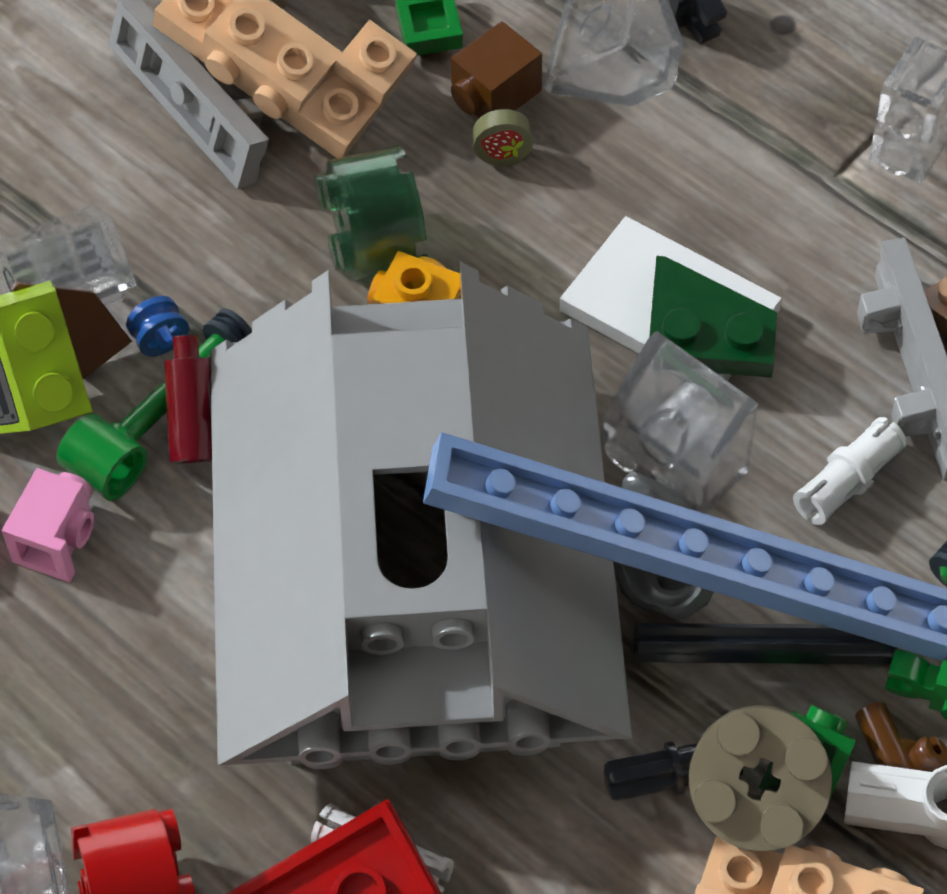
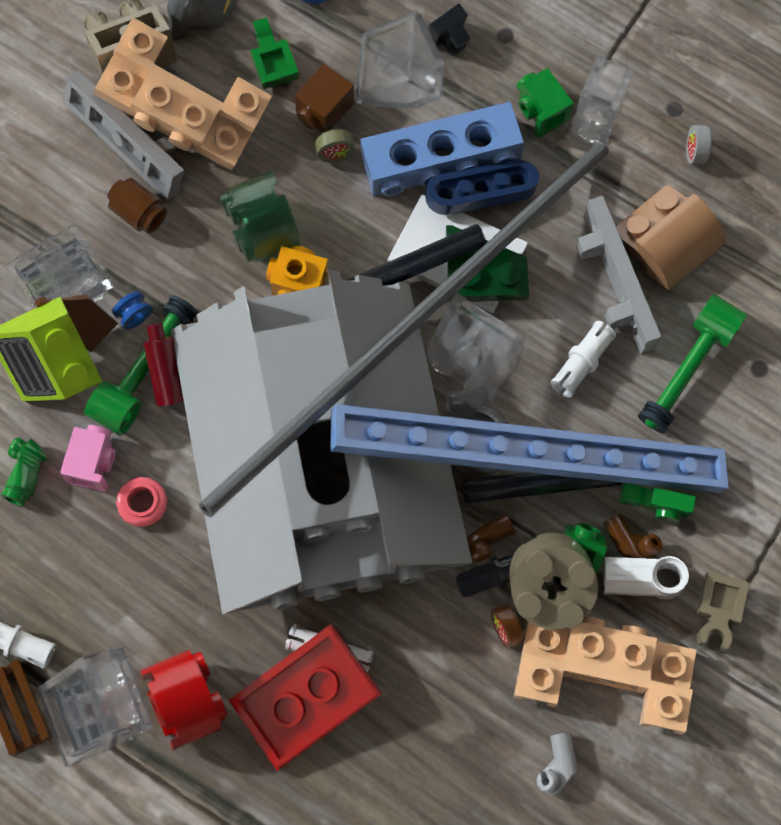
camera: 10 degrees left, 15 degrees up
none -> reddish brown brick [107,178,167,234]
none -> coral piece [116,477,168,527]
none -> dark grey piece [199,142,609,517]
none -> black axle [347,224,486,286]
none -> medium blue brick [360,102,524,197]
none -> dark blue plate [425,159,539,215]
none -> reddish brown arm [467,514,515,562]
none -> reddish brown tile [490,604,524,649]
none -> green brick [516,68,574,139]

